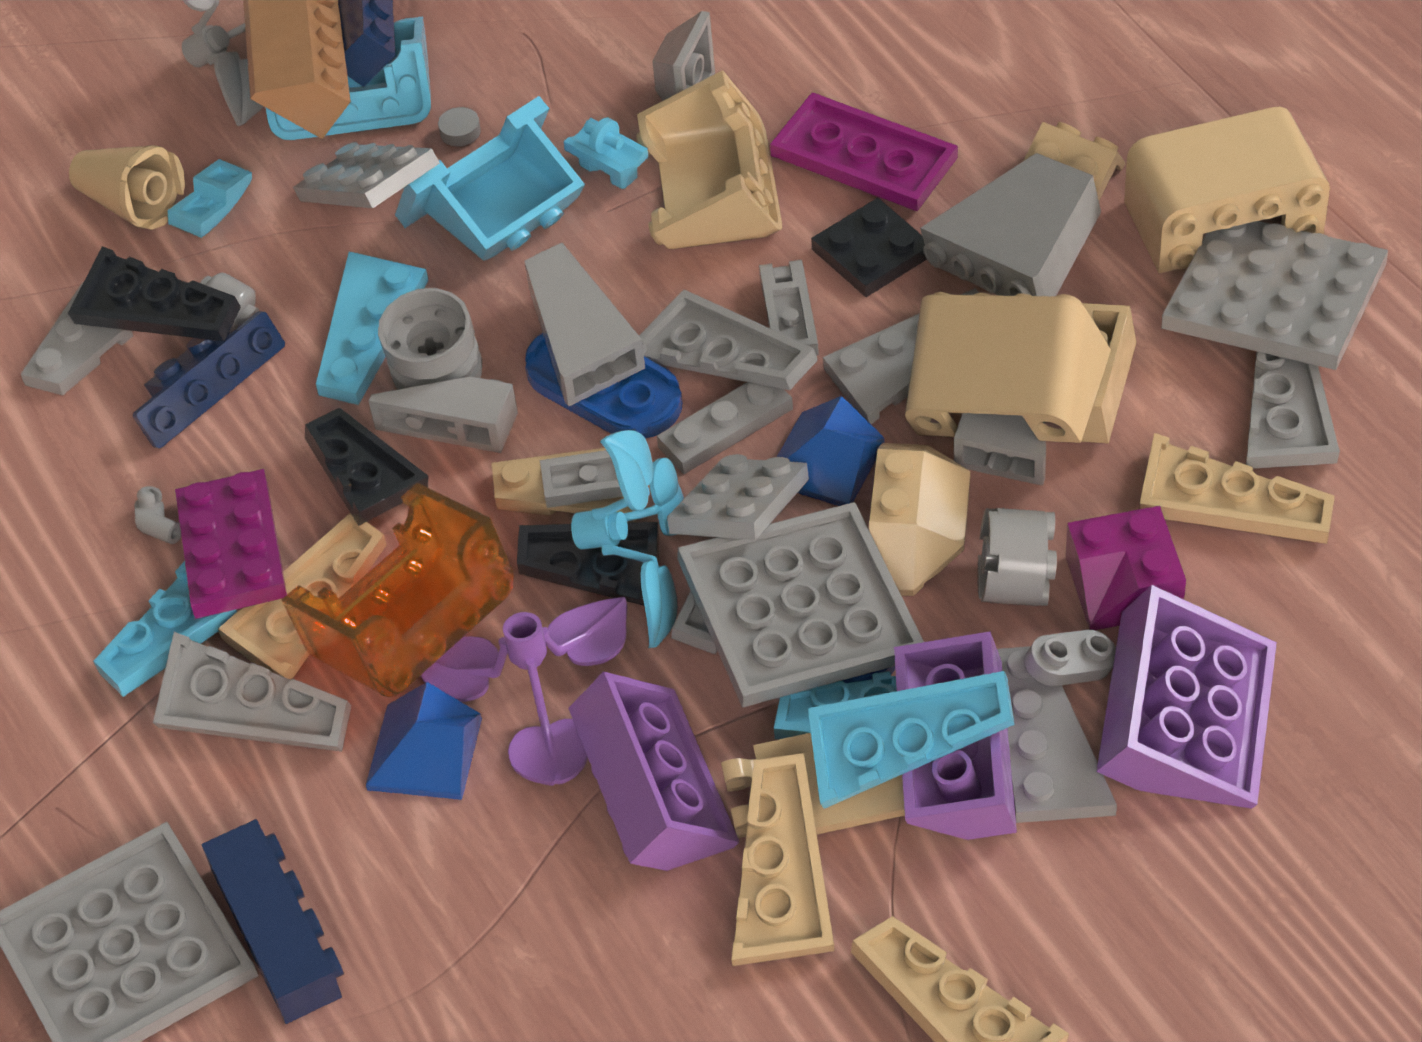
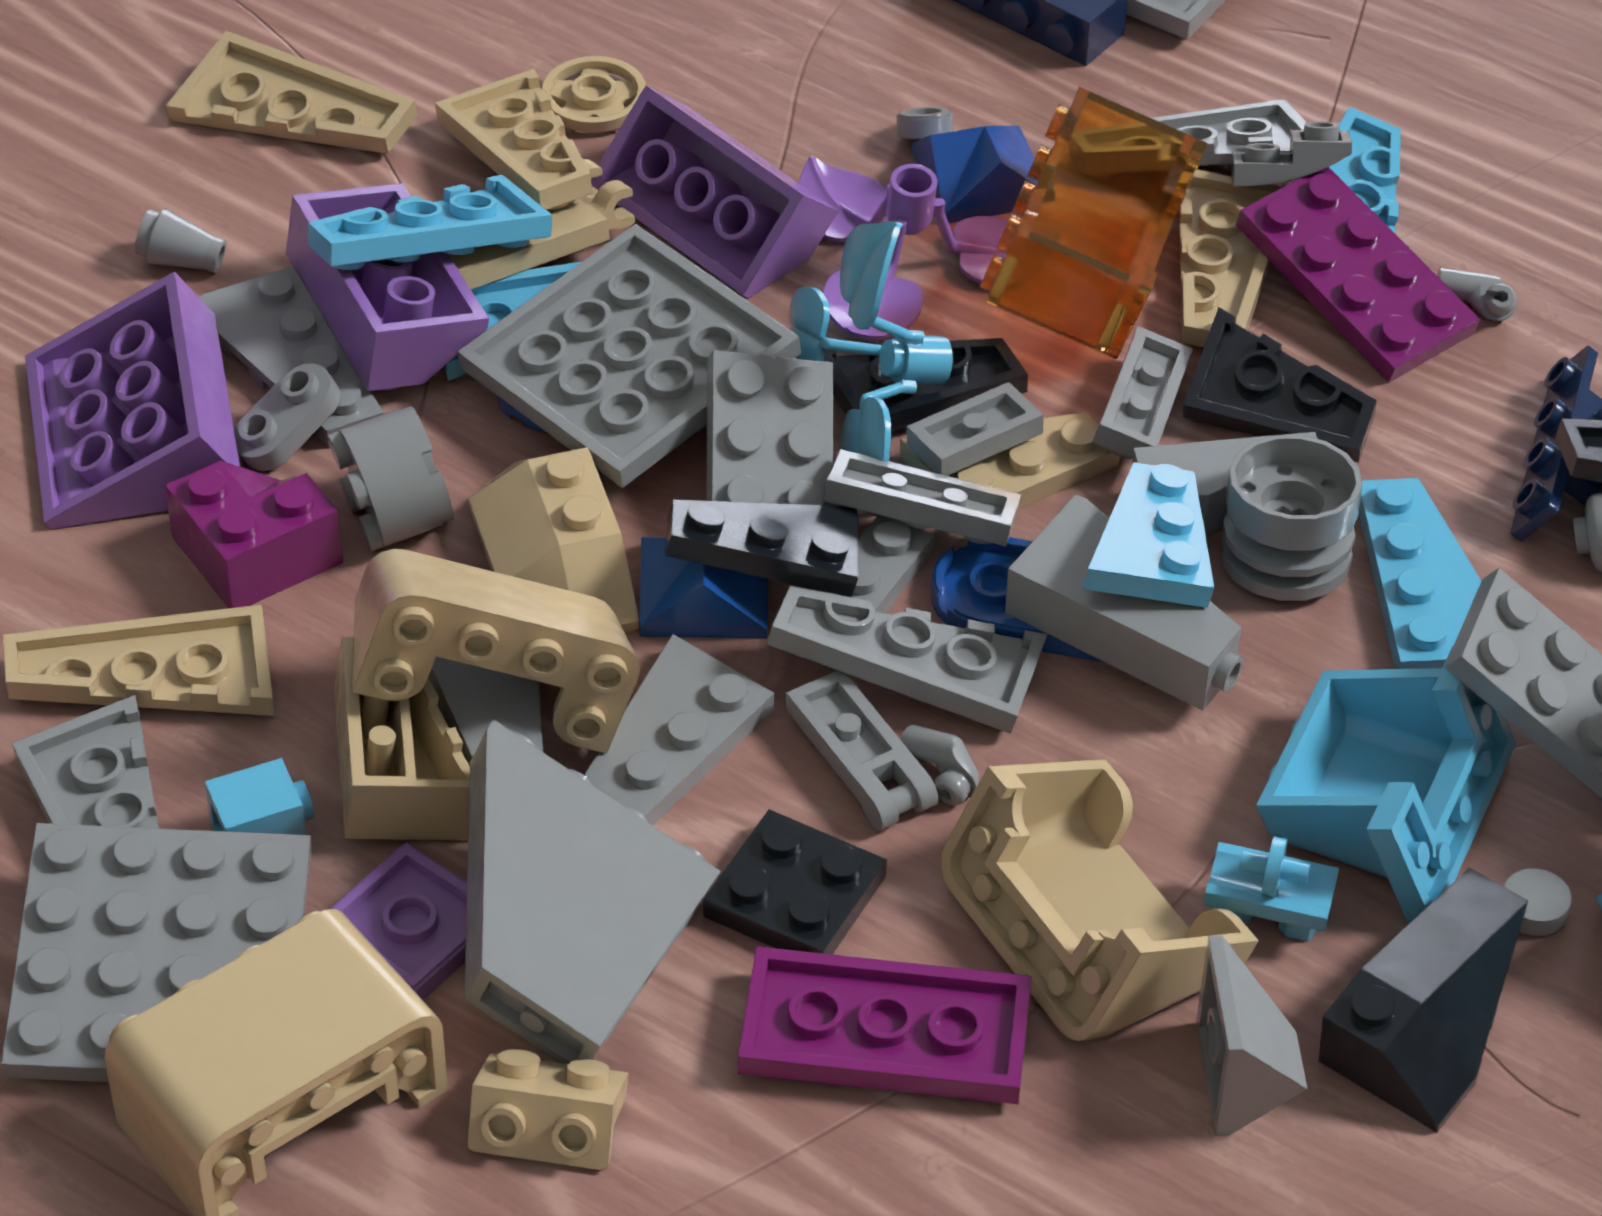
camera: 150 degrees right, 5 degrees down
none -> light grey cone [135,208,227,273]
none -> medium azure brick [204,758,314,835]
none -> medium lavender tile [330,842,467,1000]
none -> tan wheel [542,56,646,134]
none -> black wing [665,499,859,597]
none -> light grey plate [824,449,1021,546]
none -> light grey tile [896,107,954,139]
none -> light grey arm [901,725,980,806]
none -> medium azure wing [1082,462,1214,608]
none -> light grey plate [1092,326,1193,459]
none -> light grey slope [1231,121,1352,186]
none -> black wedge [1318,868,1528,1133]

